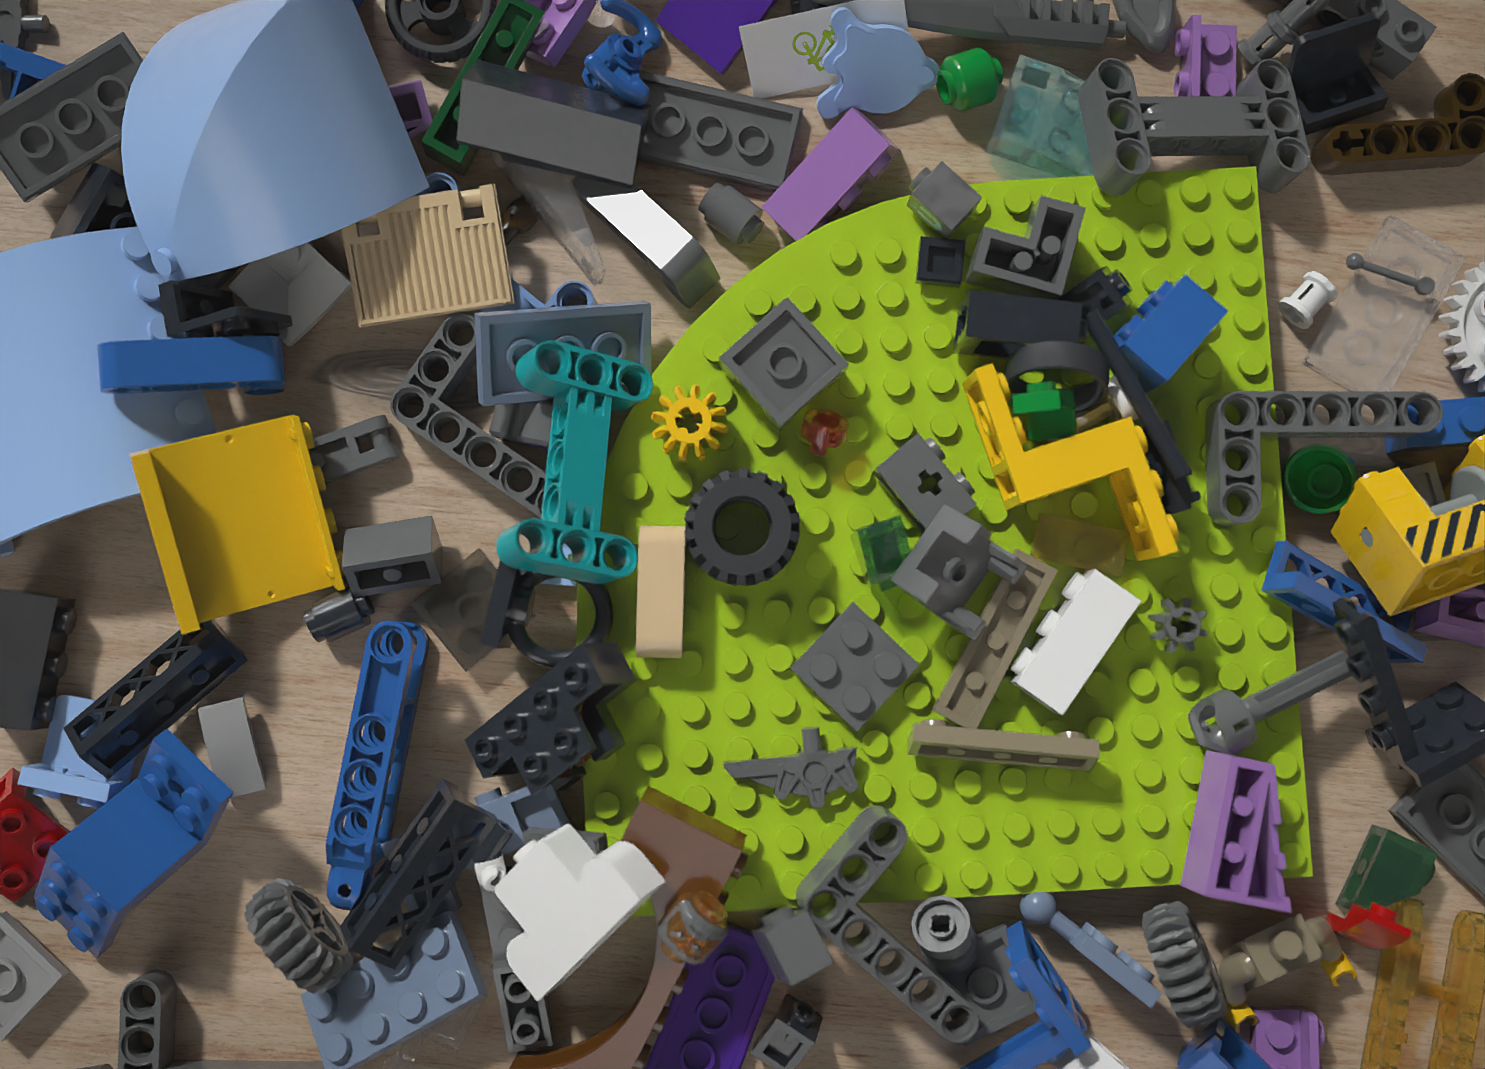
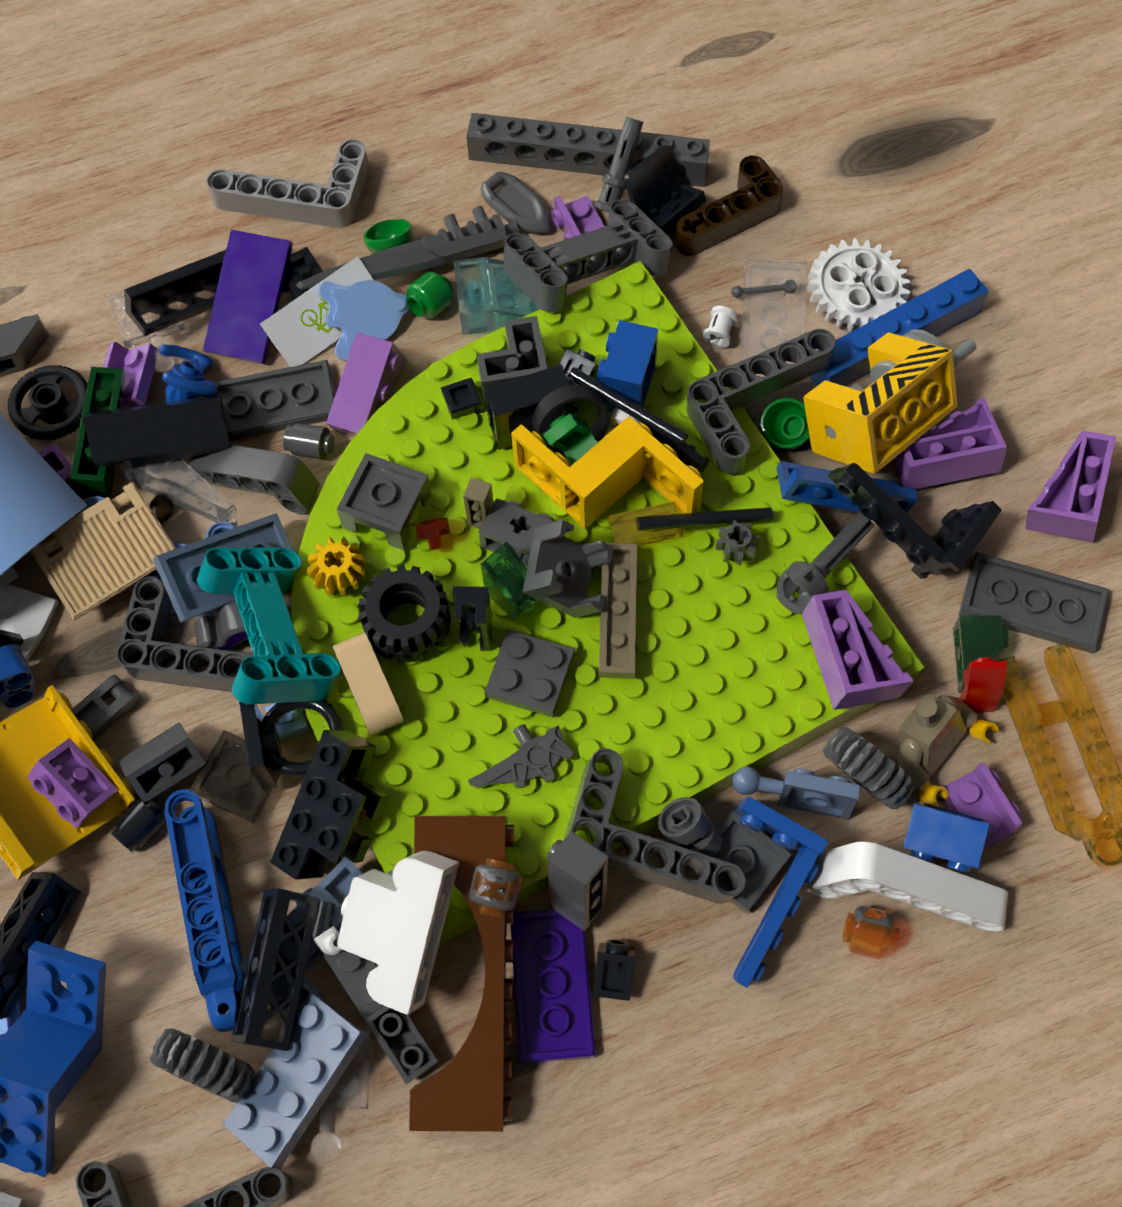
camera: 20 degrees left, 20 degrees down
light grey slope [198,697,266,798] -> none
flat silver brick [907,161,982,239] -> none
dark tan plate [907,719,1099,771] -> none
white brick [1009,569,1141,715] -> none
none -> medium lavender bracket [28,738,118,828]
none -> black hinge [452,586,493,651]
none -> dark tan piece [463,478,494,529]
none -> black bar [636,507,773,531]

